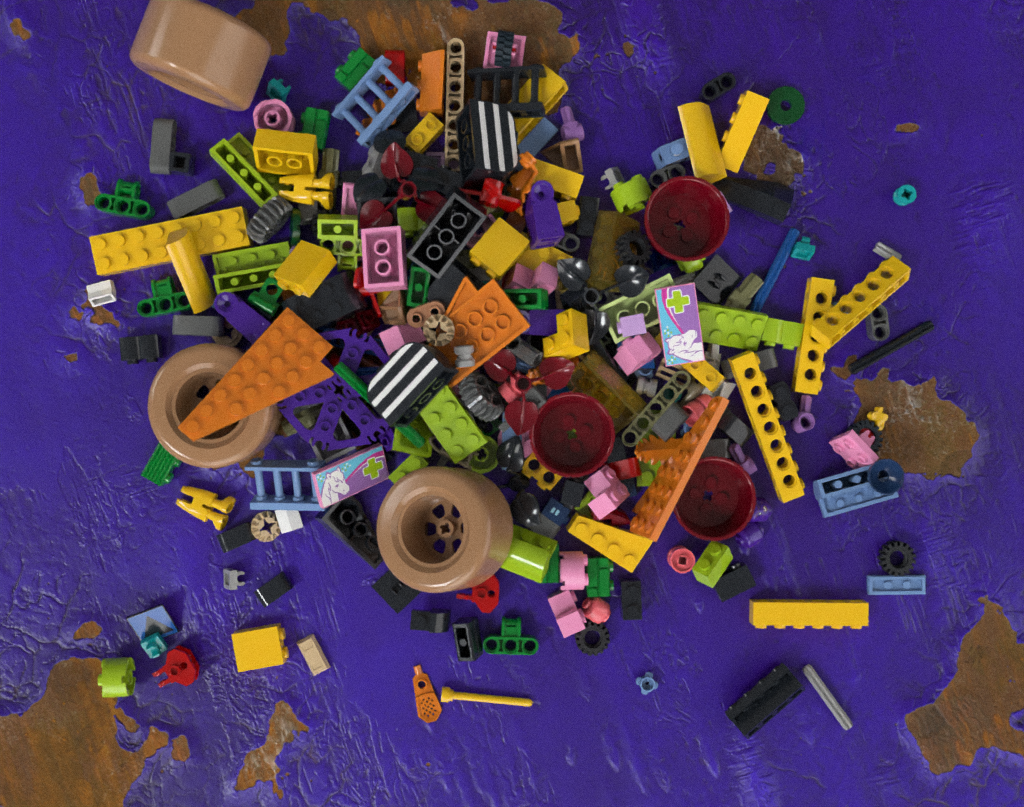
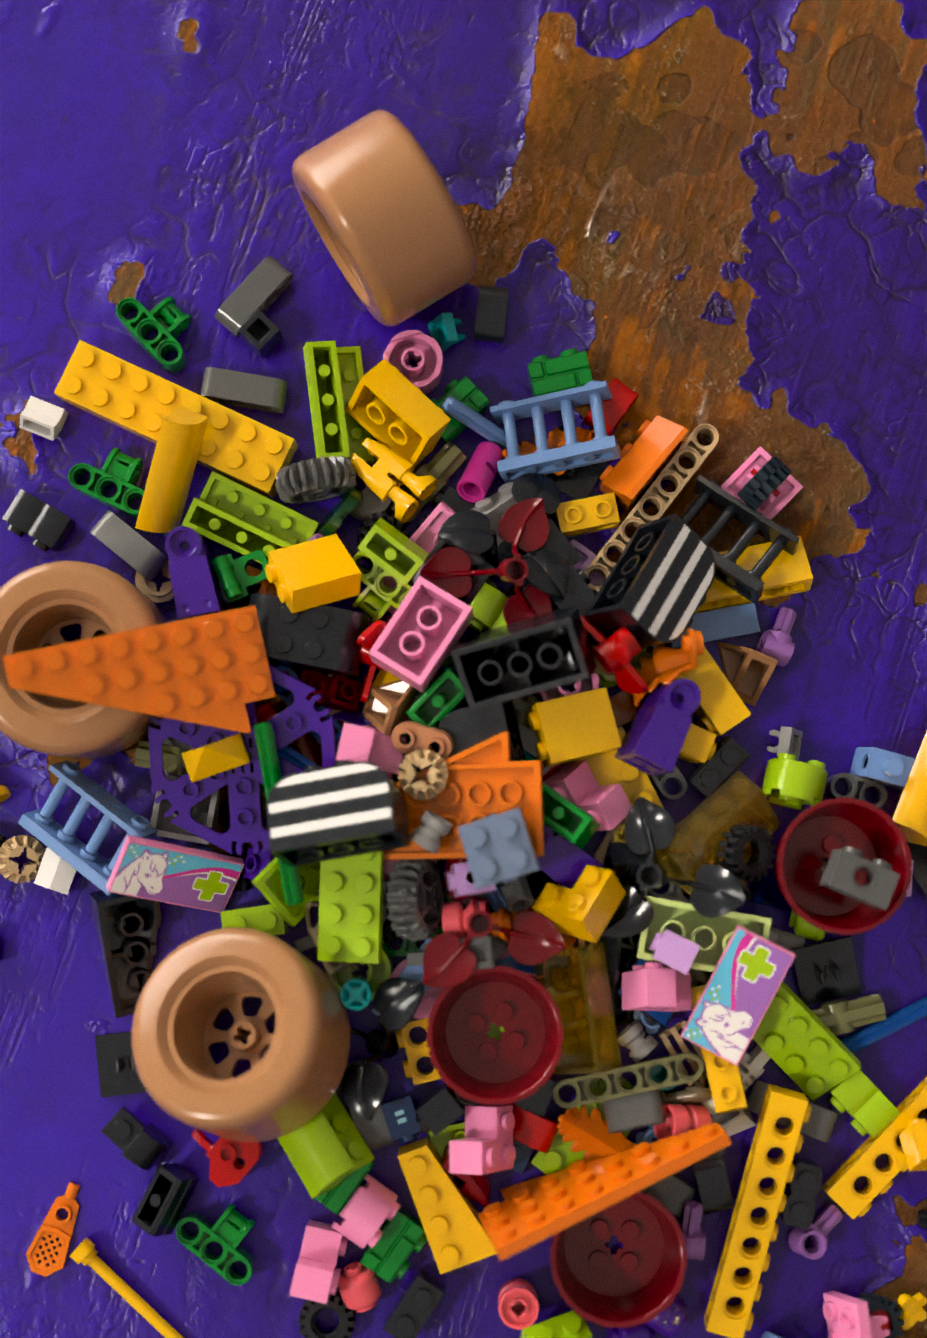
camera: 40 degrees right, 5 degrees down
none -> yellow slope [181,733,251,782]
none -> teal wheel [340,977,373,1011]
none -> medium blue axle [442,396,507,450]
none -> lavender brick [446,862,496,898]
none -> dark pink pin [457,442,504,503]
none -> sand blue brick [457,808,541,889]
none -> black beam [474,286,509,344]
none -> dark grey brick [819,846,901,910]

